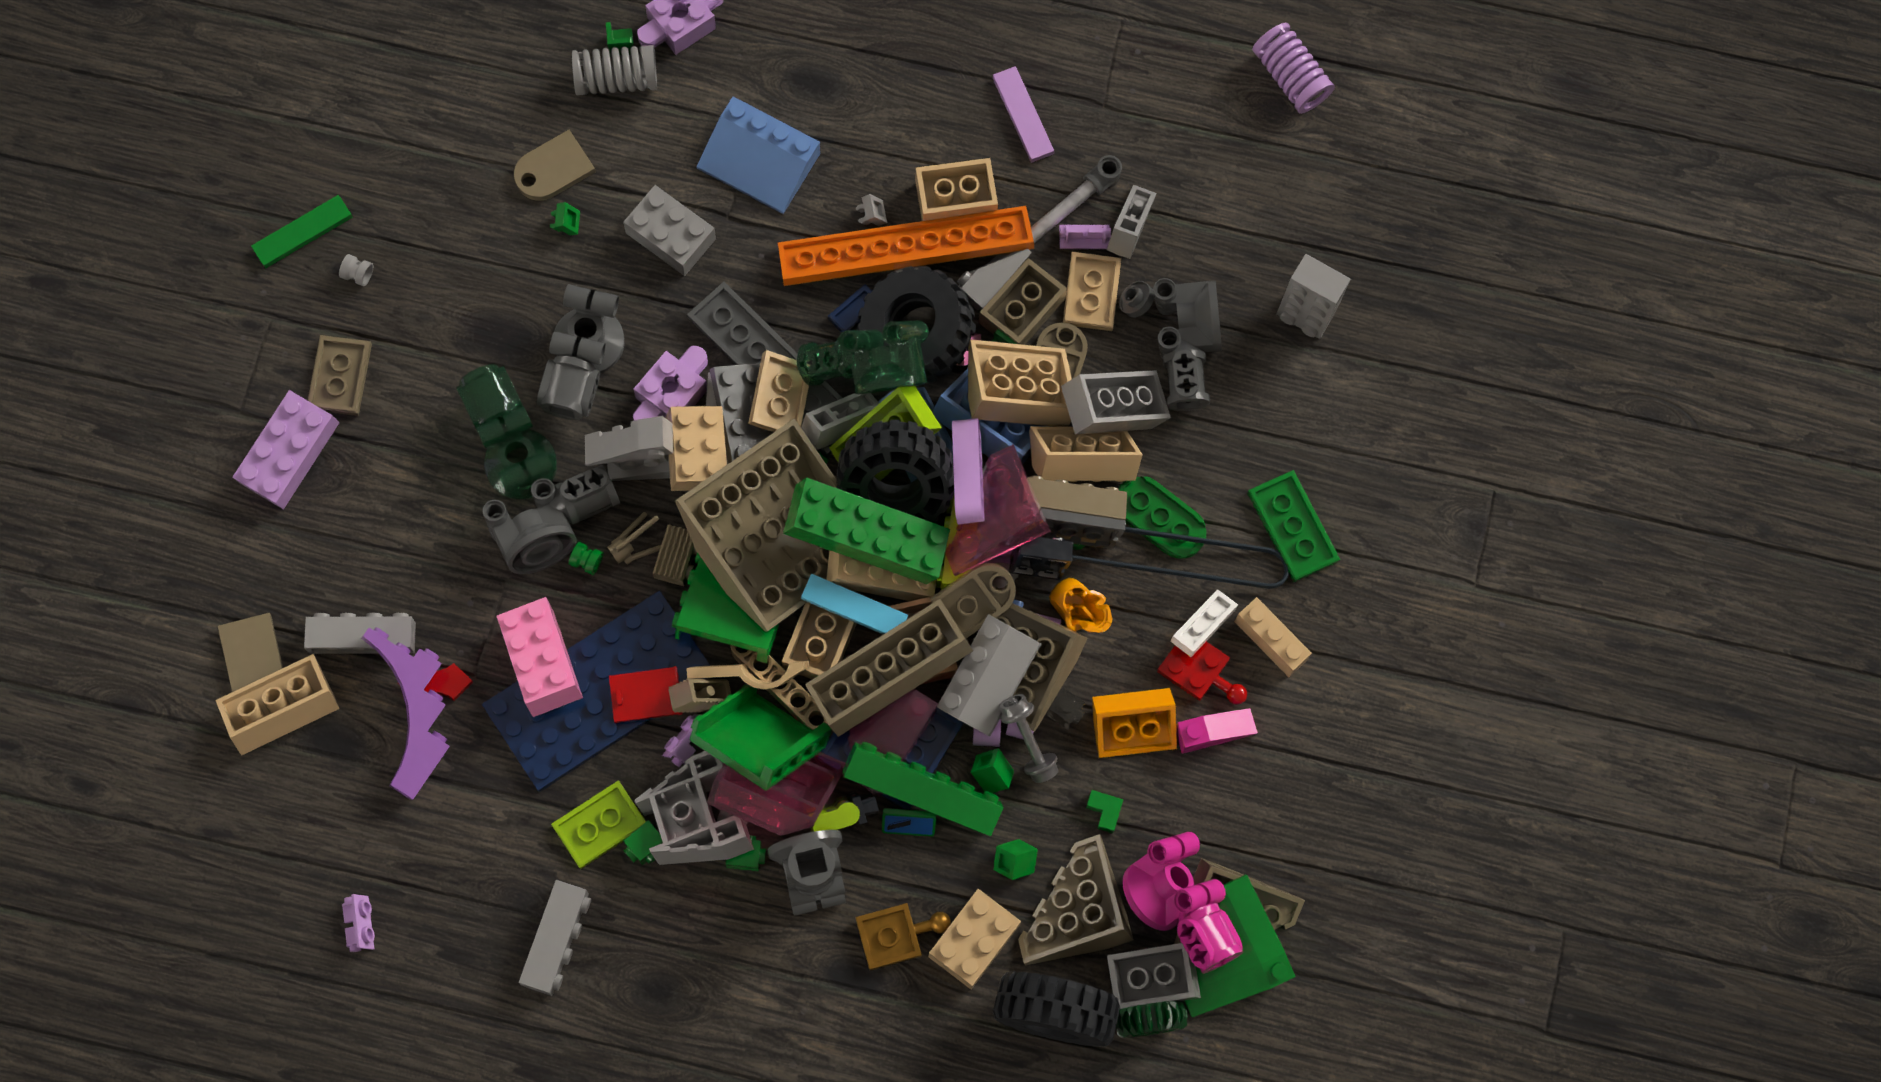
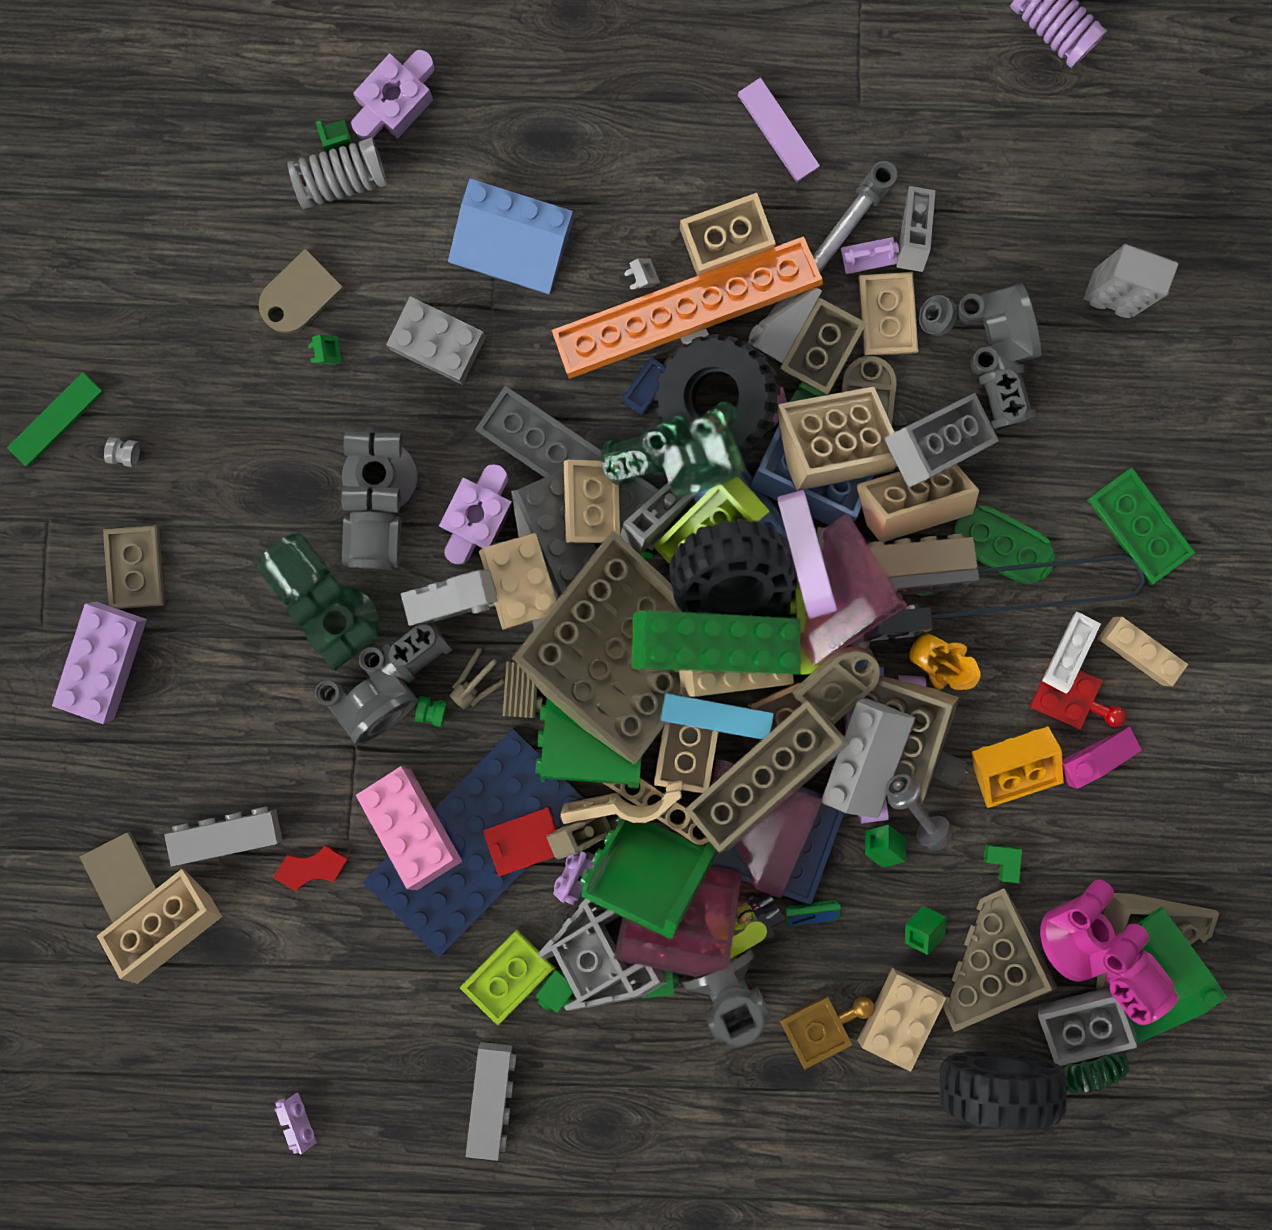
camera: 10 degrees left, 15 degrees up
medium lavender arch [361,627,450,800] -> none
green brick [842,742,1004,836] -> none

